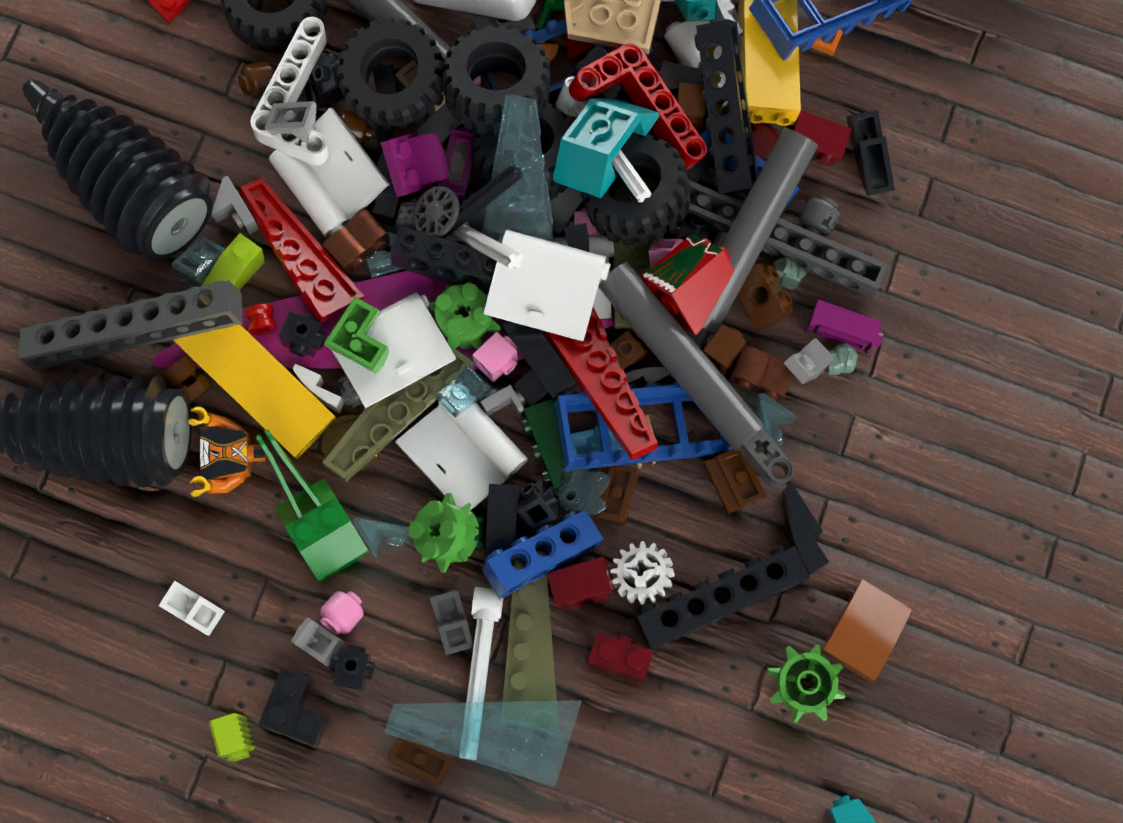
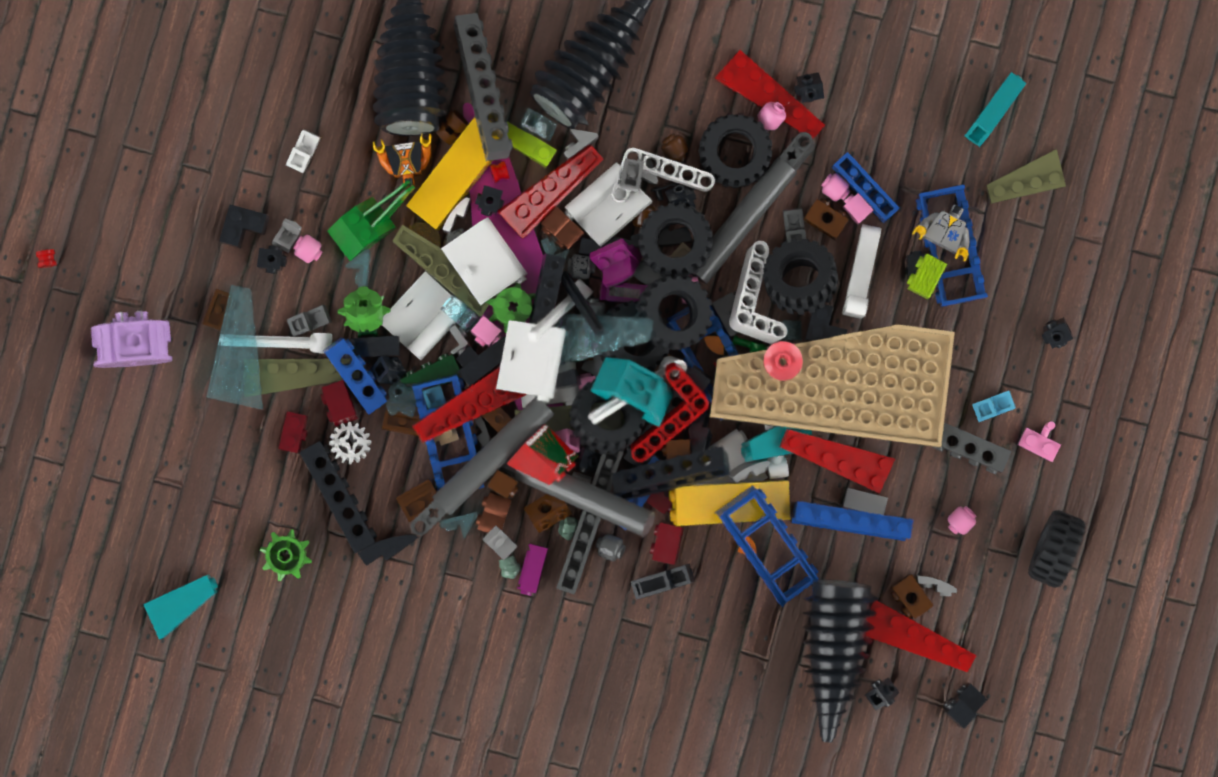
camera: 90 degrees right, 10 degrees up
lime brick [209,713,256,762] -> none
bright green brick [324,297,389,374] -> none
dark grey wheel [413,186,459,237] -> none
dark orange slope [820,579,912,683] -> none

